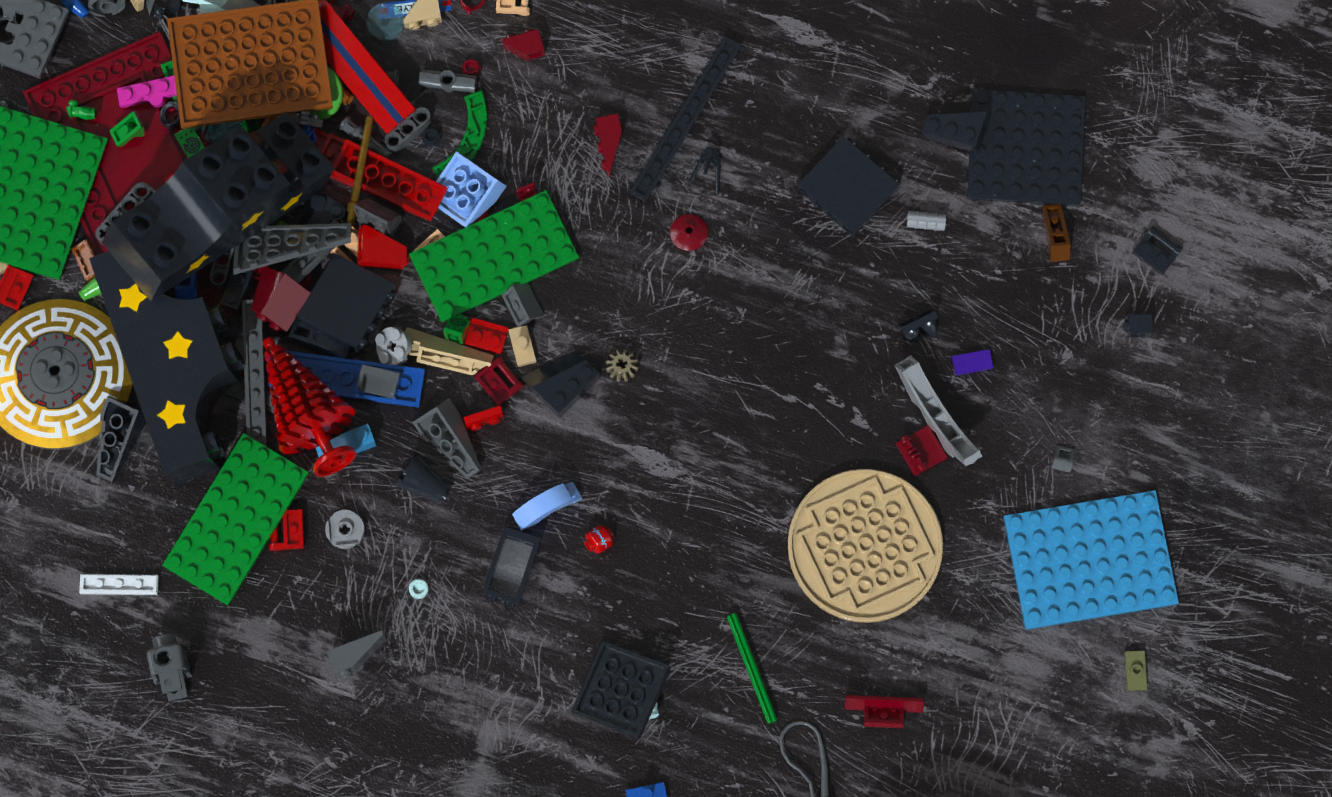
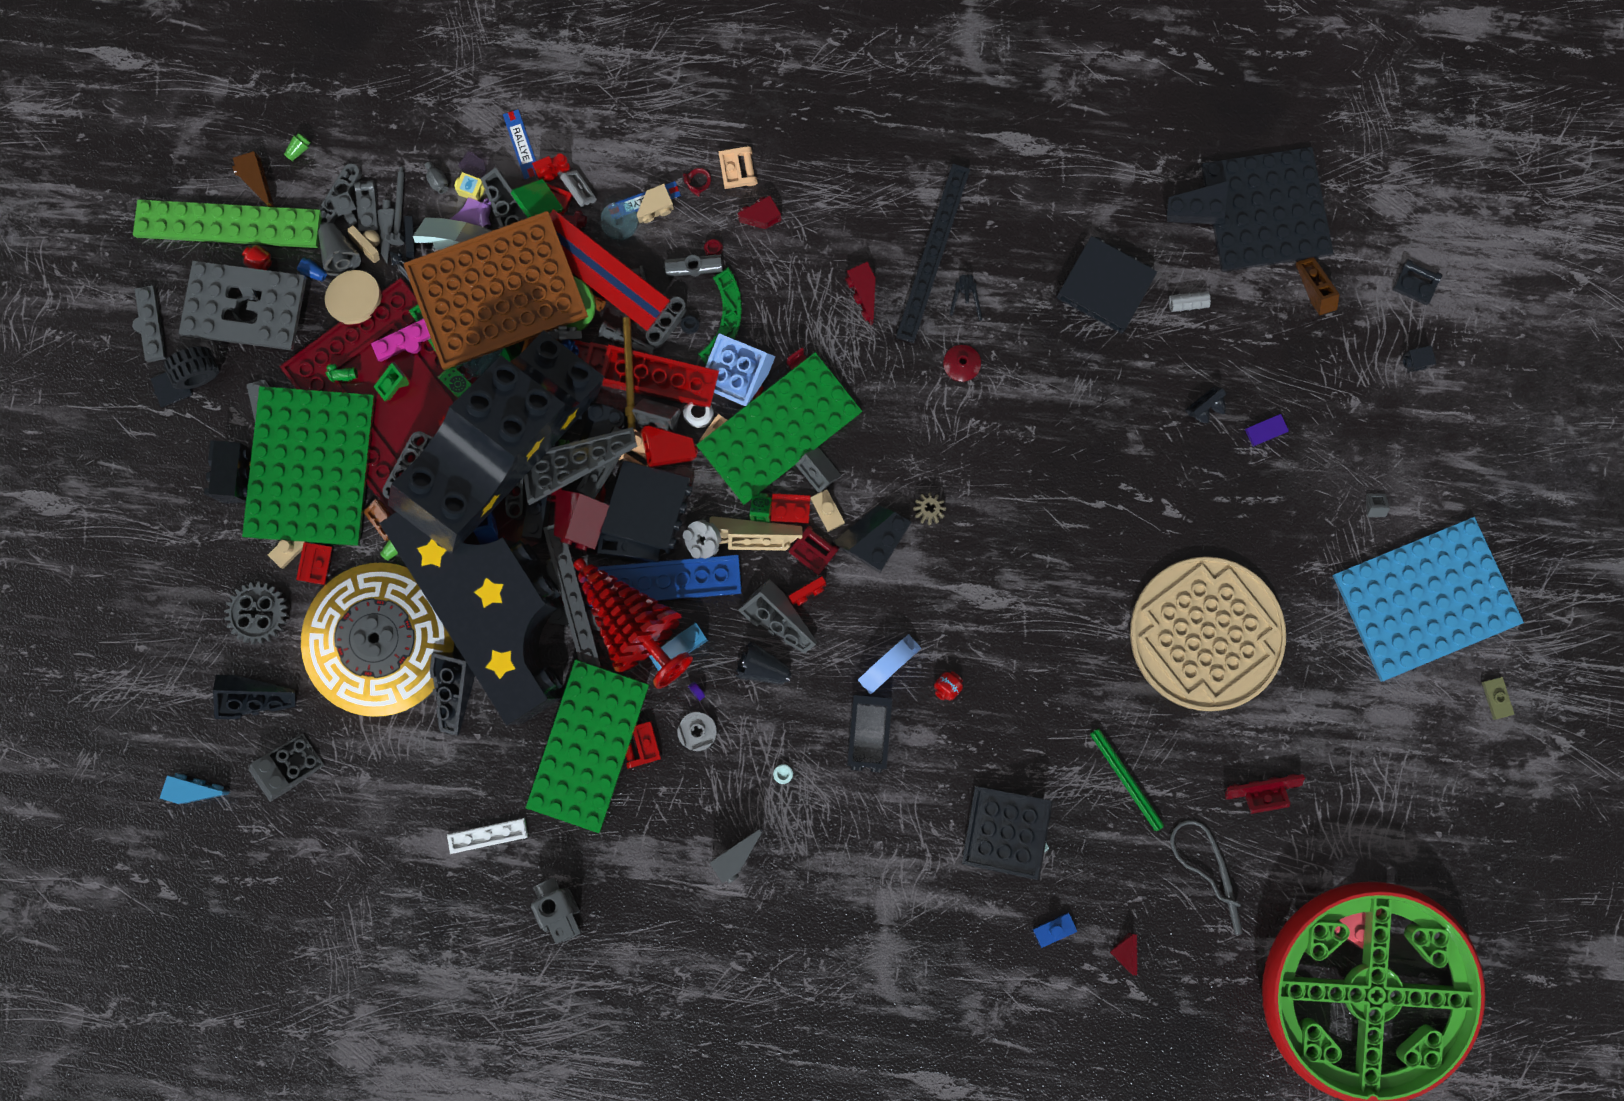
camera: 10 degrees left, 5 degrees up
black piece [160,102,180,130] -> none
dark grey panel [357,365,401,399] -> none
light grey arch [895,355,982,466] -> none
dark red hinge [895,425,948,477] -> none
none -> tan tile [325,270,382,324]
none -> white piece [683,404,714,428]
none -> dark purple tile [688,682,705,701]

